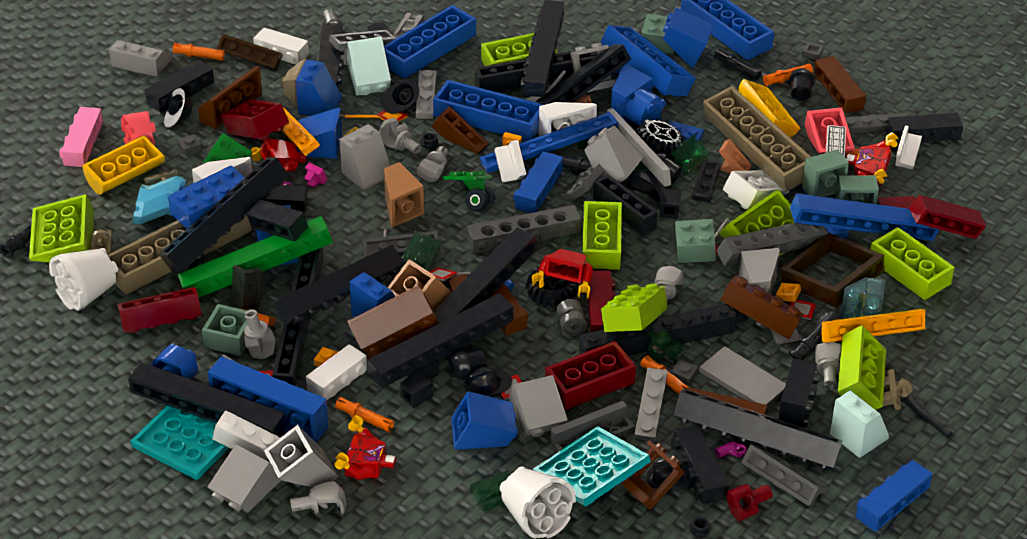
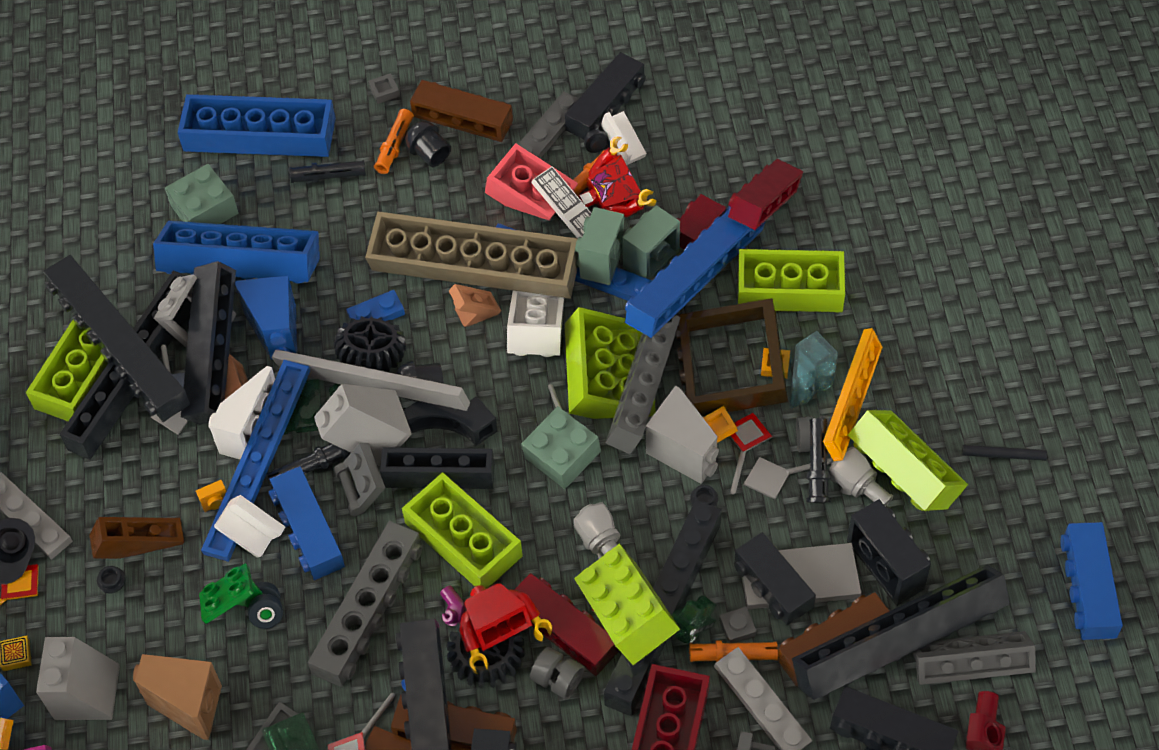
camera: 45 degrees left, 15 degrees up
light grey piece [379,118,422,155] -> none
light grey piece [416,146,448,182] -> none
blue brick [433,80,543,141] -> none
blue brick [624,88,666,126] -> none
blue slope [663,8,713,68] -> none
clear green plate [671,134,709,175] -> none
black tile [692,160,721,202] -> none
magenta arm [714,442,747,458] -> none
reddish brown brick [720,275,804,339] -> none
yellow brick [738,79,800,138] -> none
light aqua slope [830,391,889,458] -> none
dark tan hips [883,369,913,410] -> none
none -> black brick [734,532,816,626]

